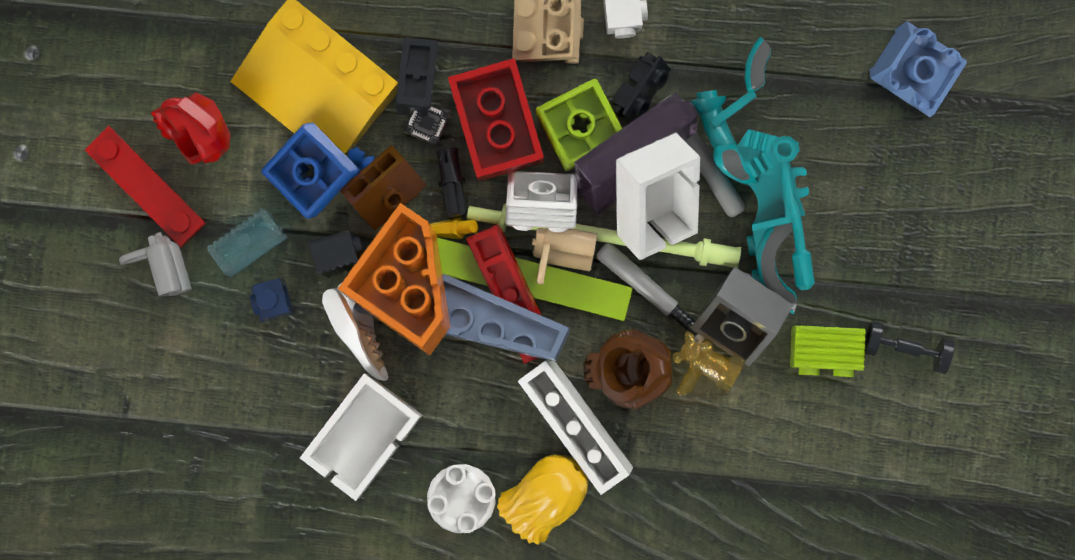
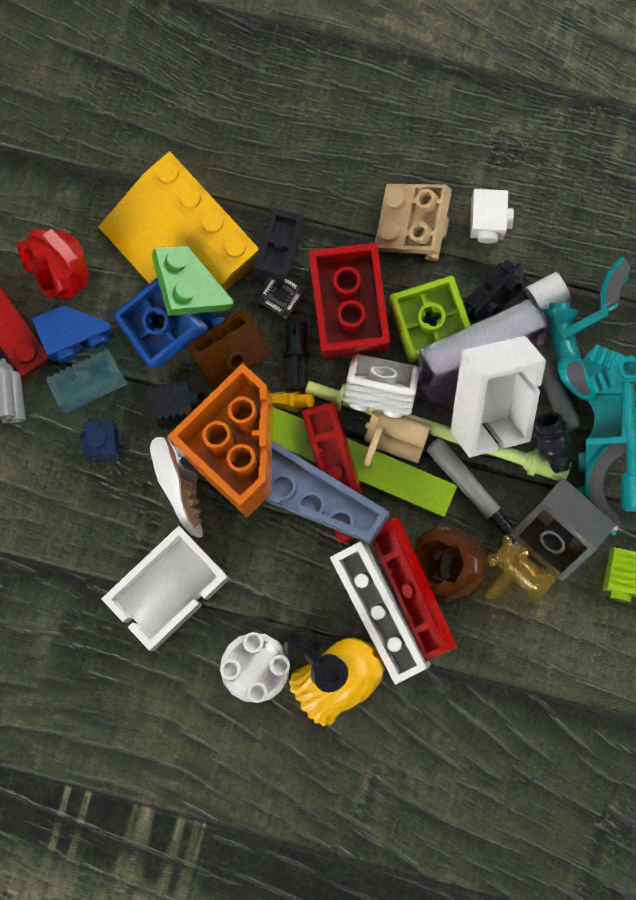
camera: 15 degrees right, 5 degrees down
none -> blue slope [32,305,116,363]
none -> wing [152,246,234,316]
none -> black wheel [283,628,348,693]
none -> red plate [372,518,457,662]
none -> white brick [524,272,571,319]
none -> black animal [534,412,572,473]

